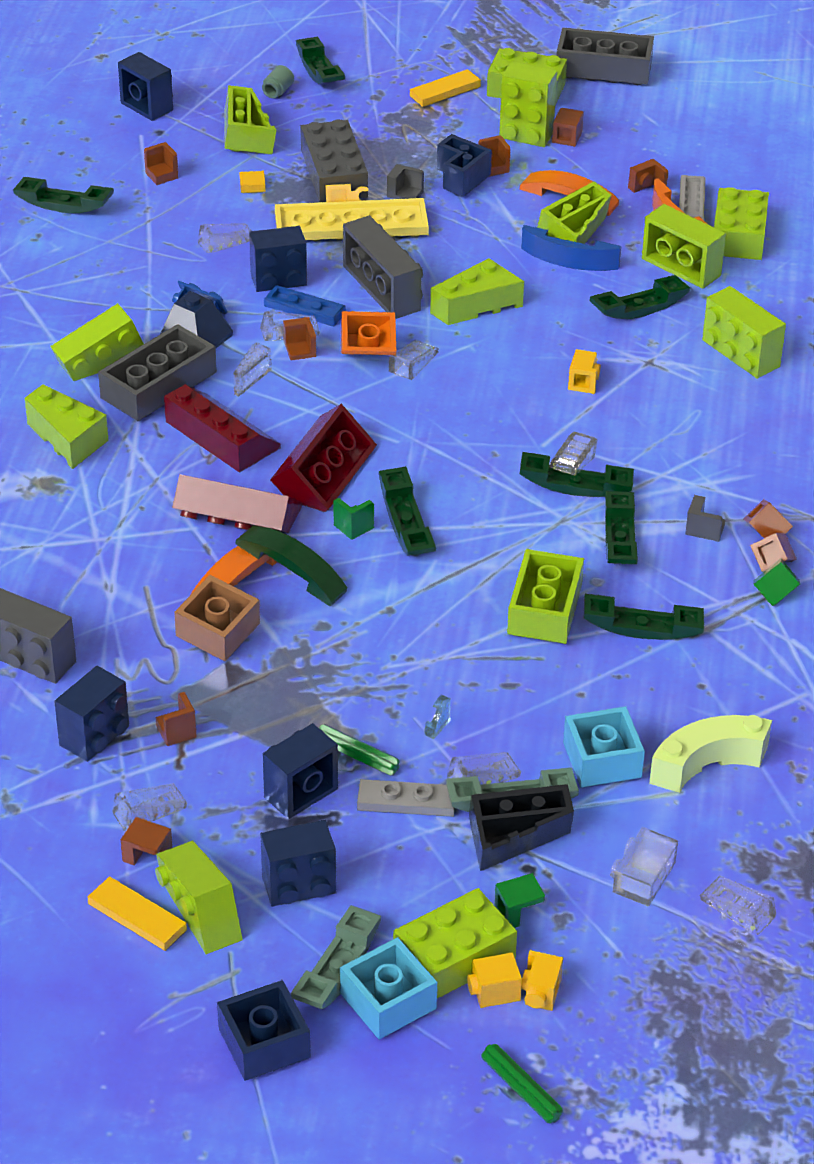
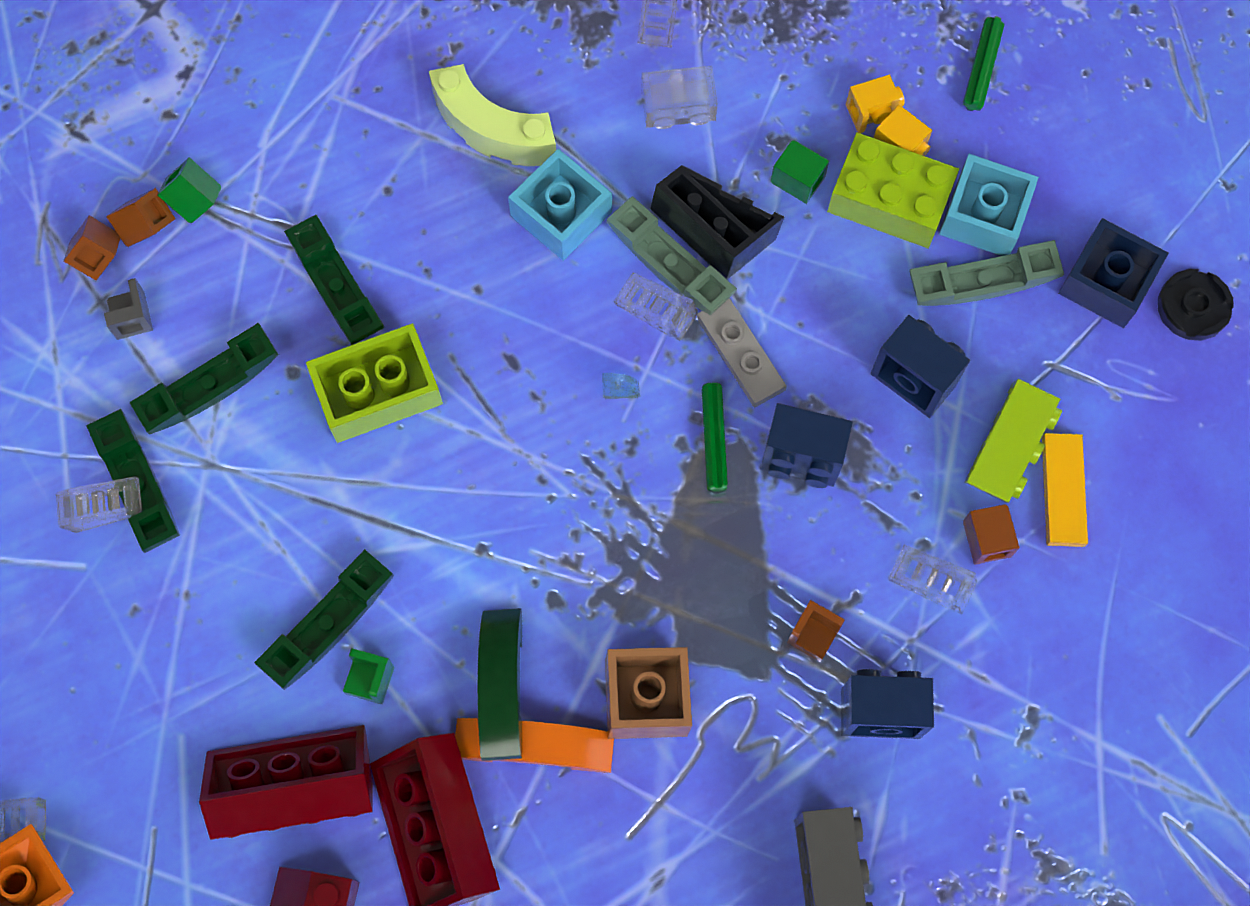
camera: 125 degrees left, 30 degrees up
none -> black tile [1158,269,1234,341]

